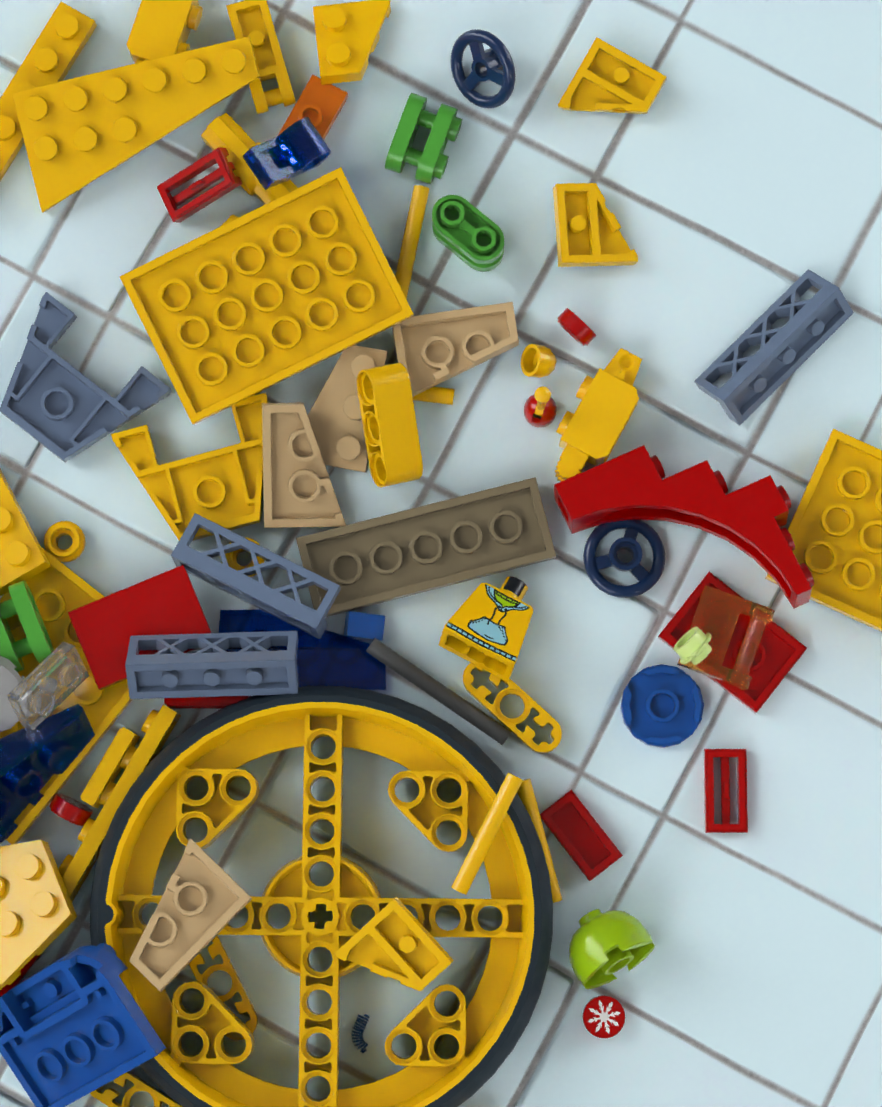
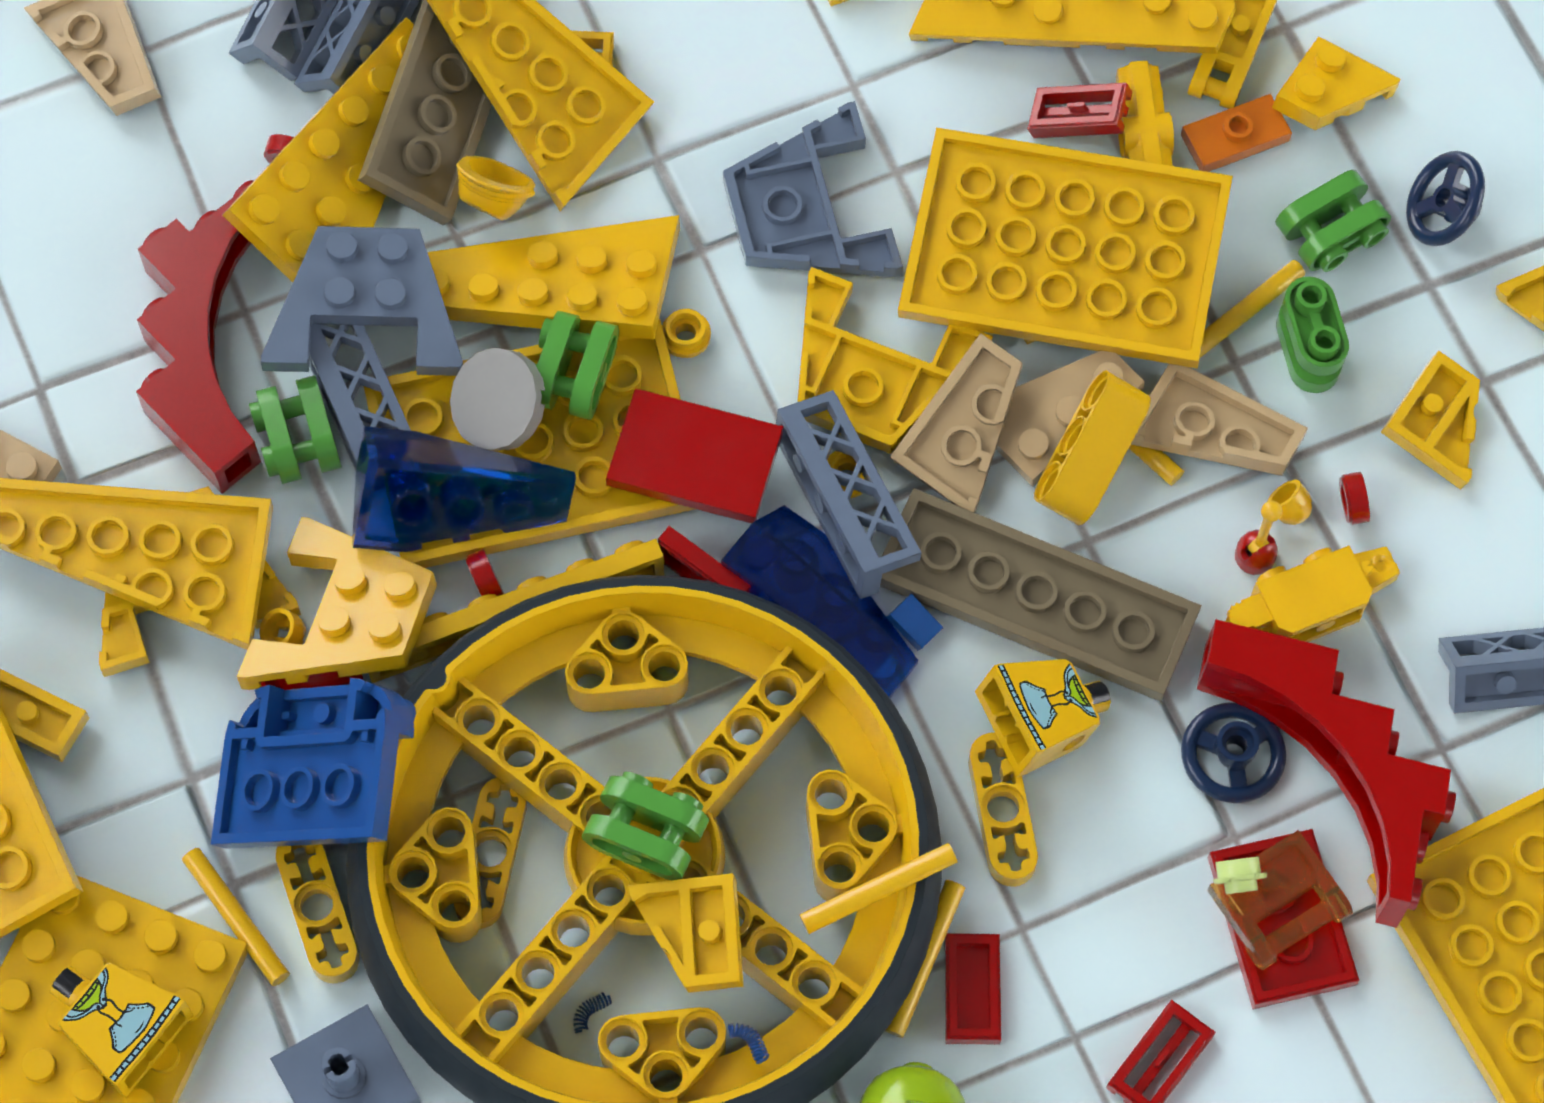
camera: 35 degrees right, 15 degrees down
clear plate [7,641,89,730] -> none
yellow tile [80,727,140,808] -> none
sand blue fence [125,631,299,699] -> none
tan wing [129,838,252,992] -> none
clear blue plate [242,117,332,190] -> none
dark grey bar [366,638,511,745] -> none
blue tile [620,664,704,748] -> none
none -> bright green brick [582,772,709,880]
none -> blue leg [728,1023,770,1064]

